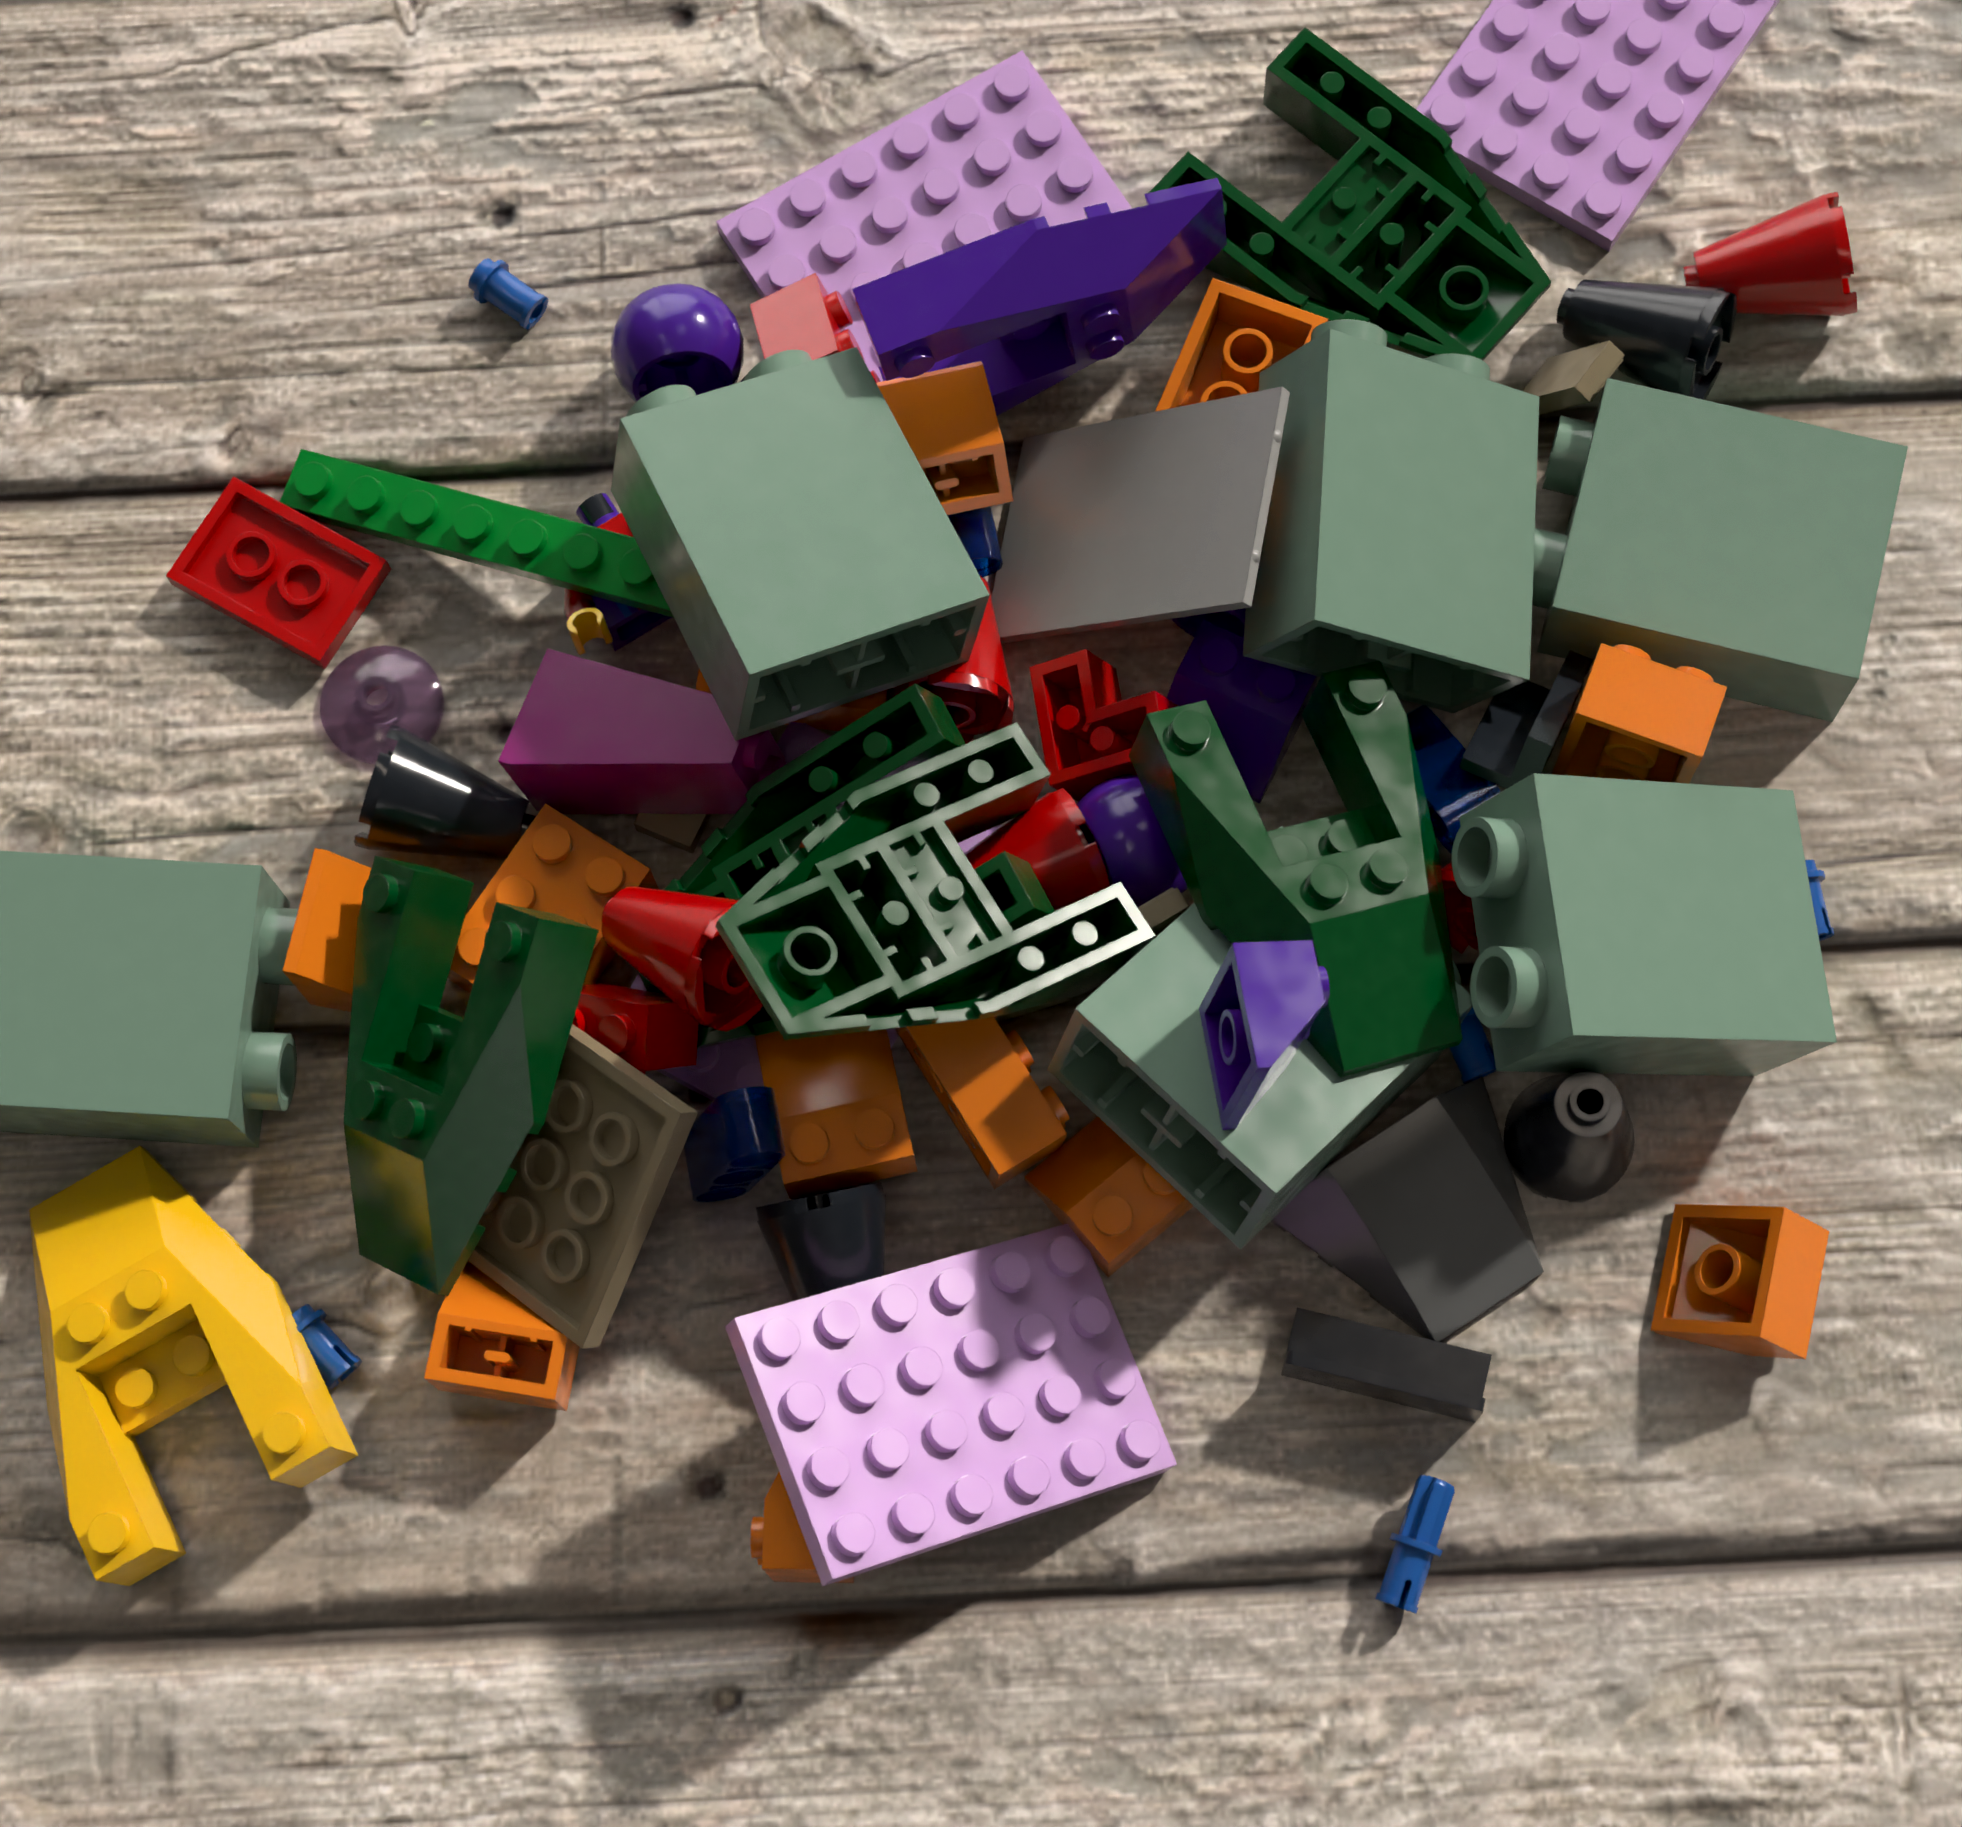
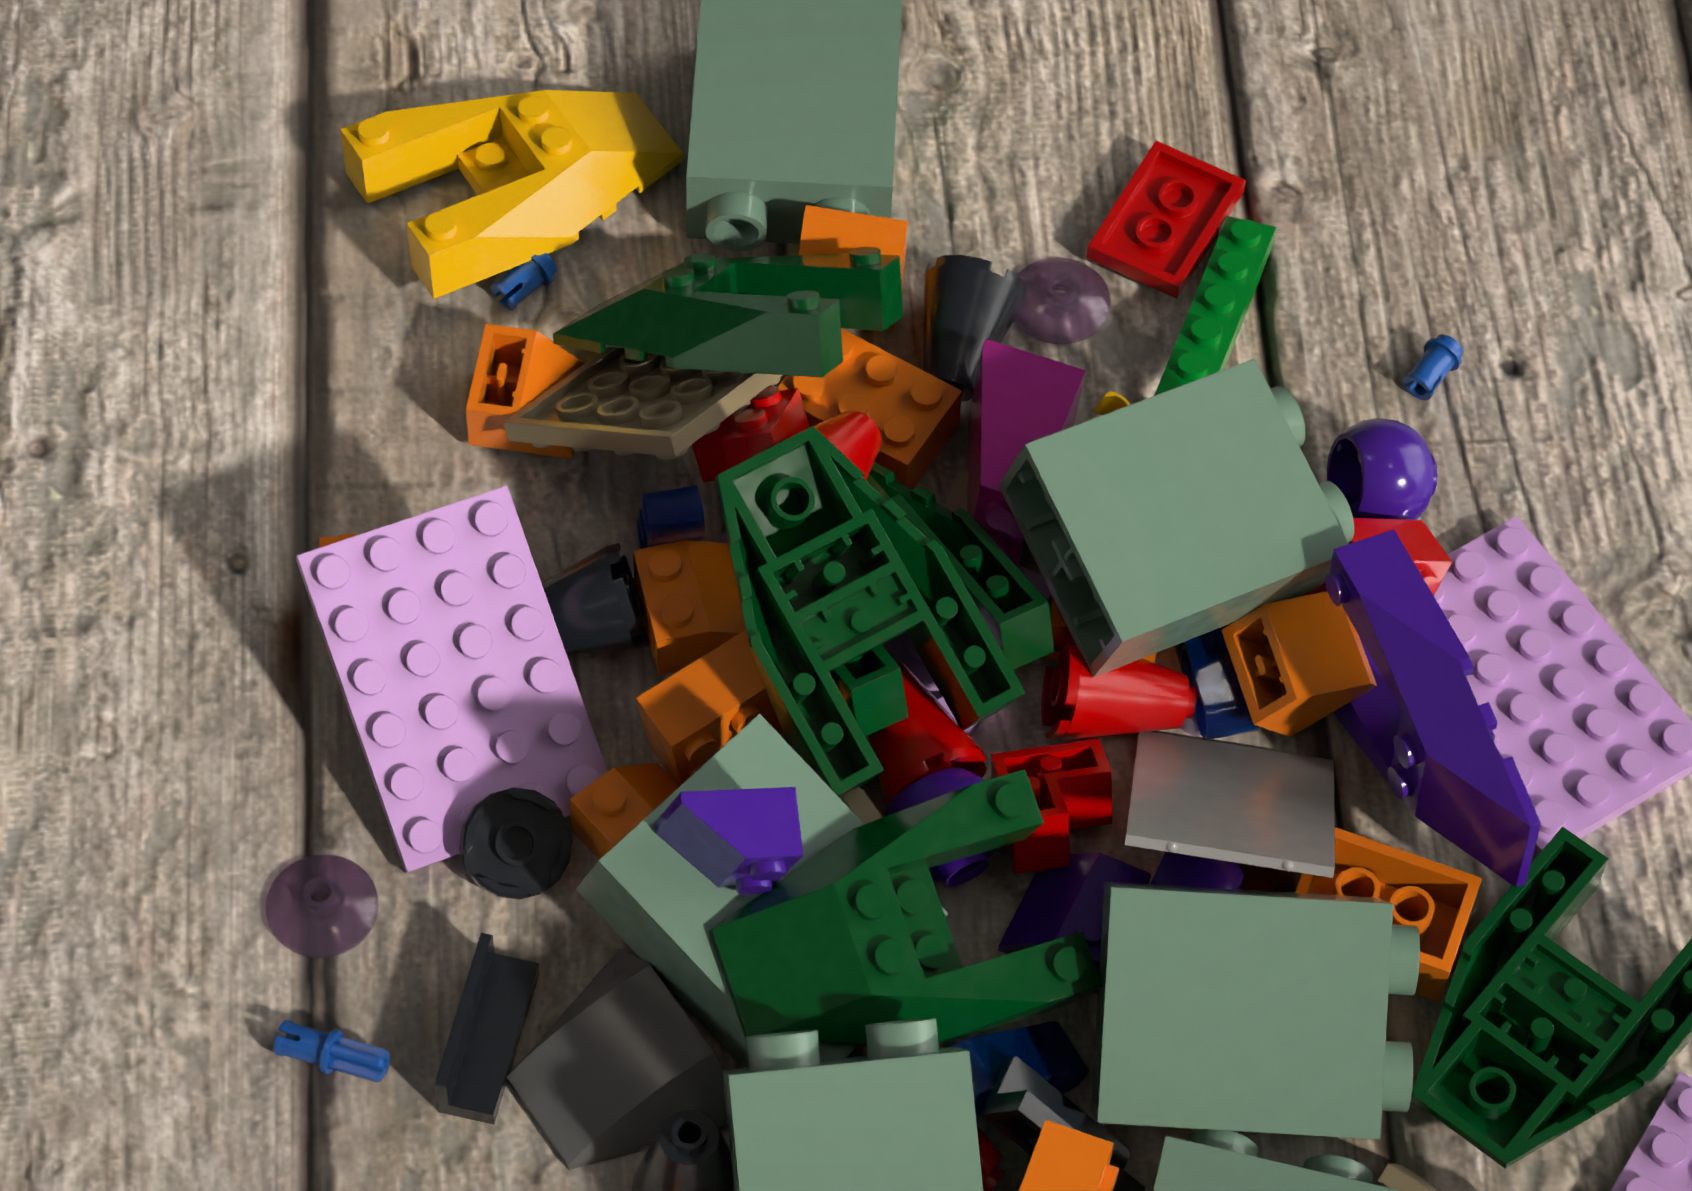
camera: 80 degrees right, 15 degrees down
none -> clear purple dish [266,855,379,958]
none -> black tile [459,787,573,900]

